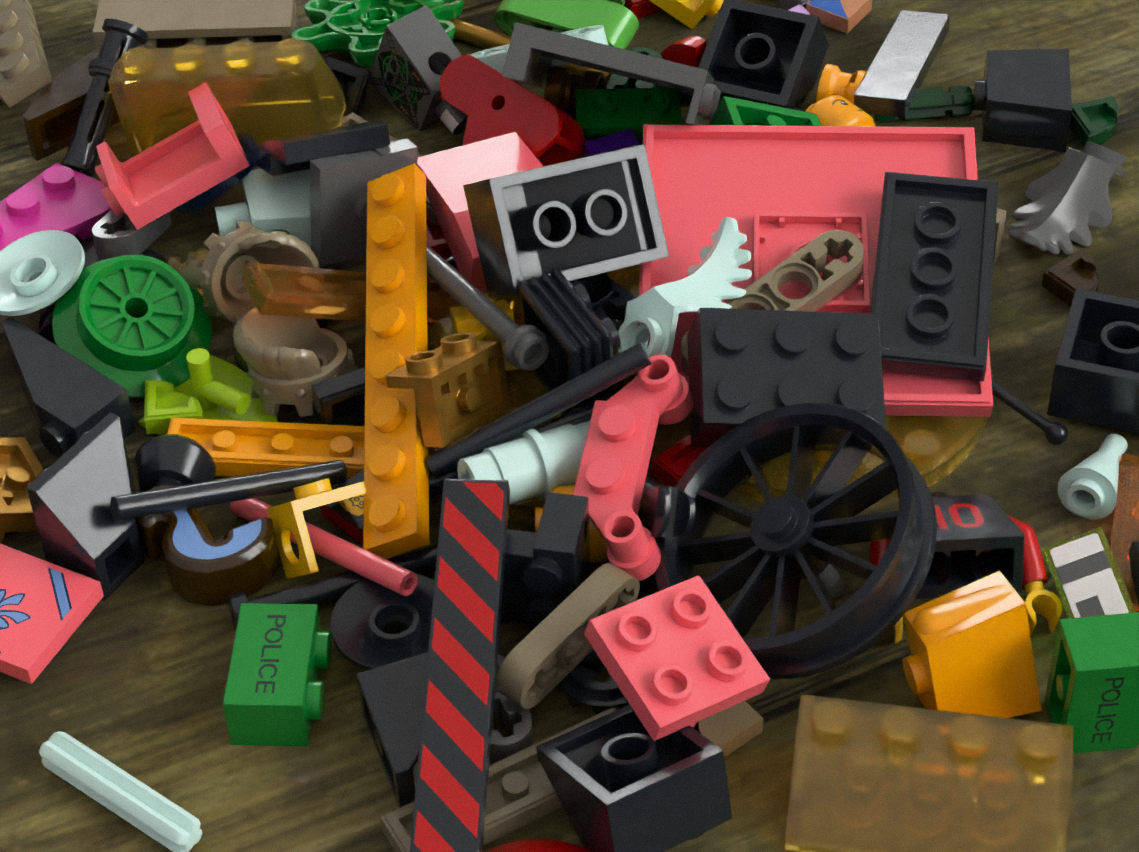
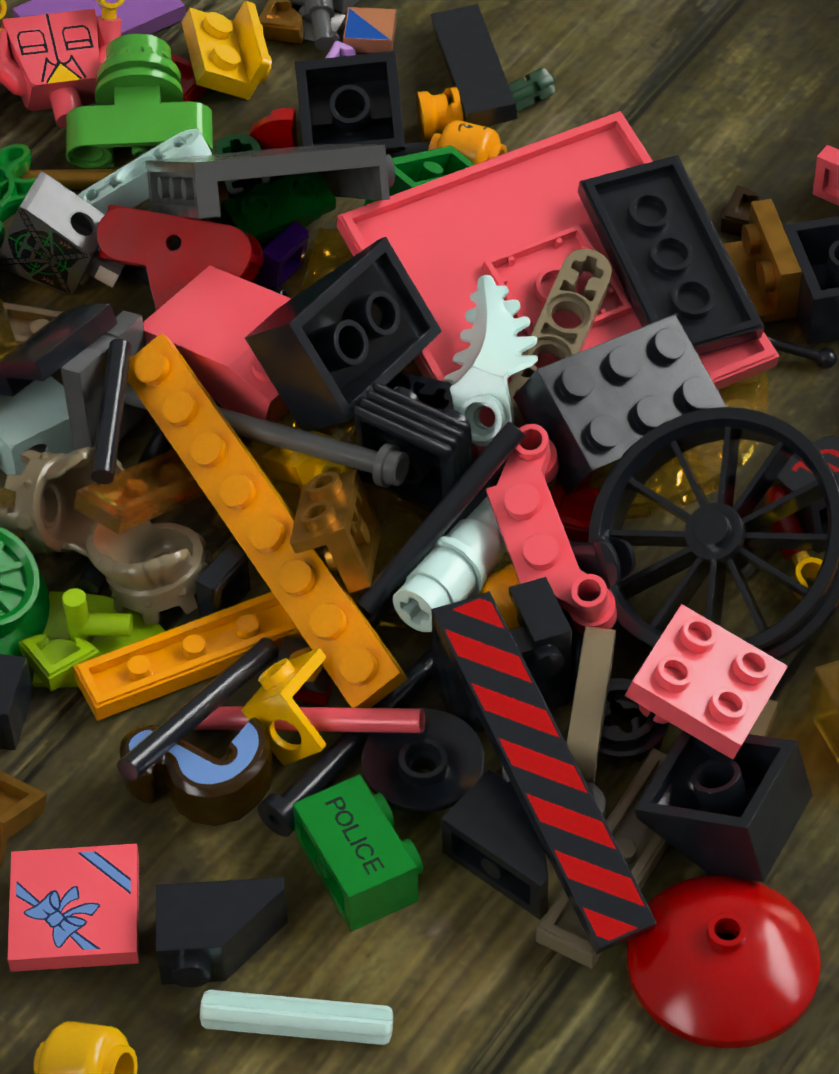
camera: 30 degrees left, 5 degrees up
slope [27,412,144,601] -> none
black cone [134,434,216,492] -> none
black torso [973,48,1072,152] -> none
dark grey plant [1008,141,1126,256] -> none
dark green tile [1070,96,1118,147] -> none
none -> black bar [91,339,132,485]
none -> black slope [156,877,288,988]
none -> pearl gold bracket [723,199,802,323]

